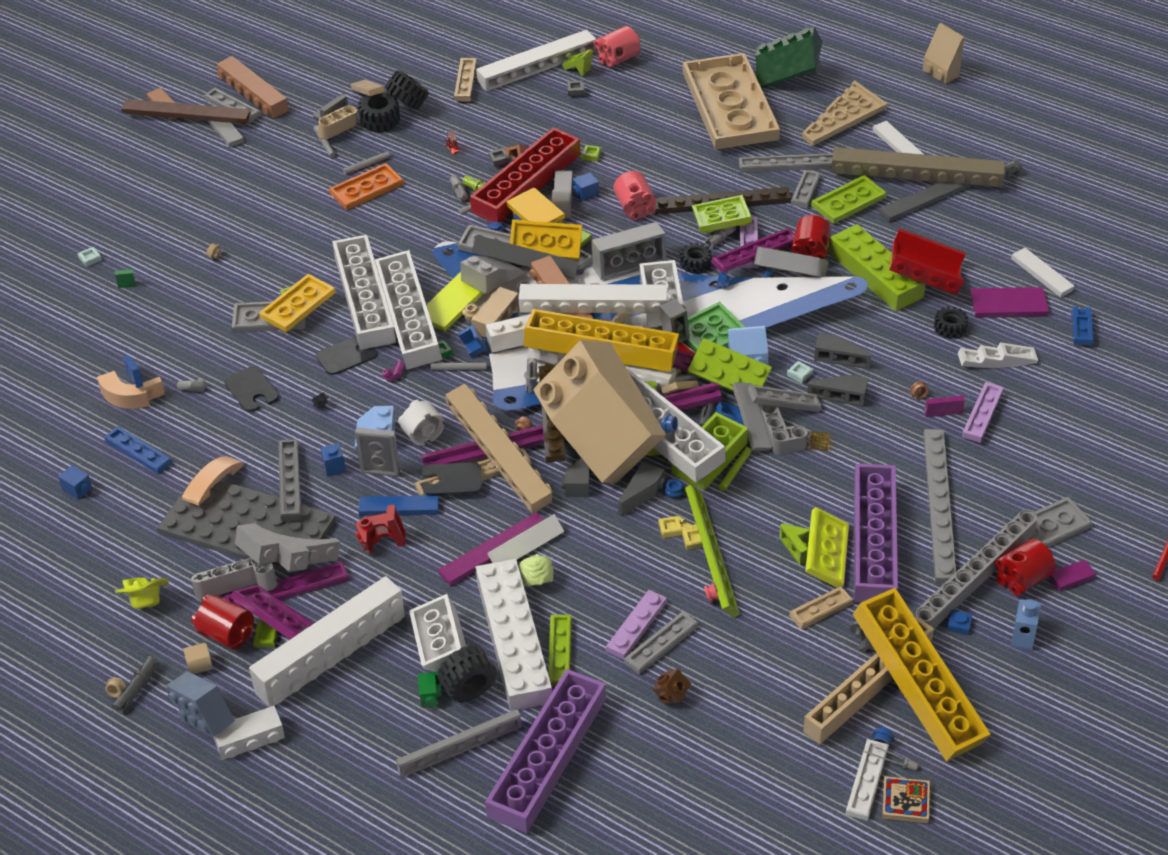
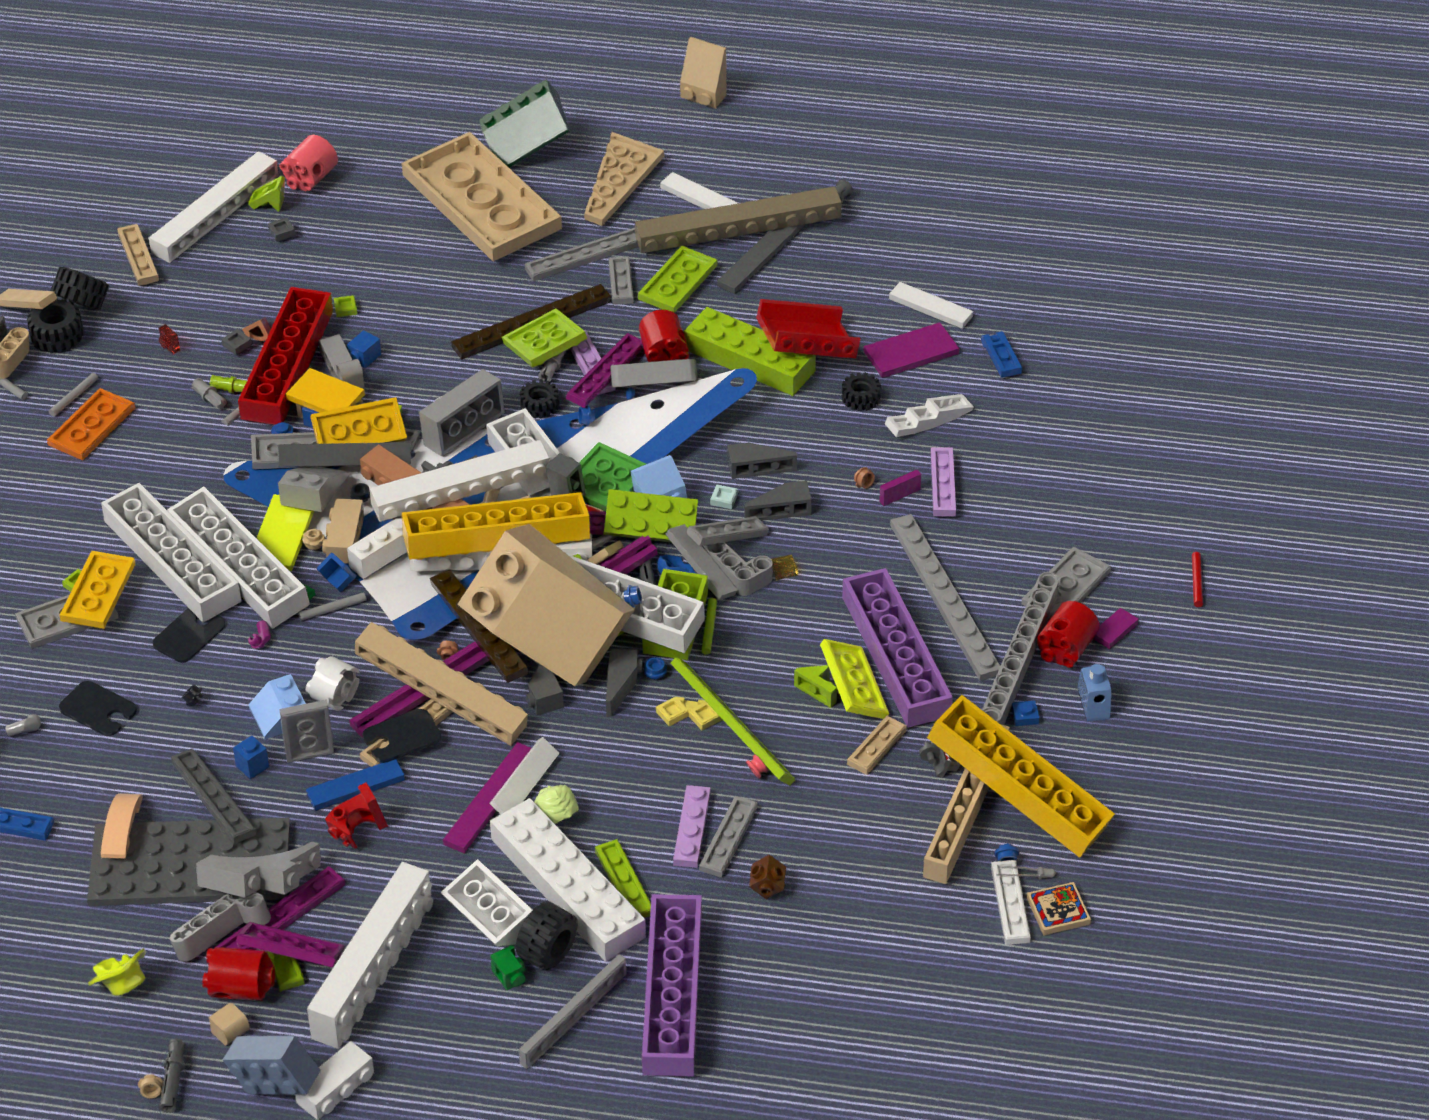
camera: 25 degrees left, 0 degrees up
light grey axle [524,358,539,393] -> none
coral cylinder [613,171,656,221] -> none

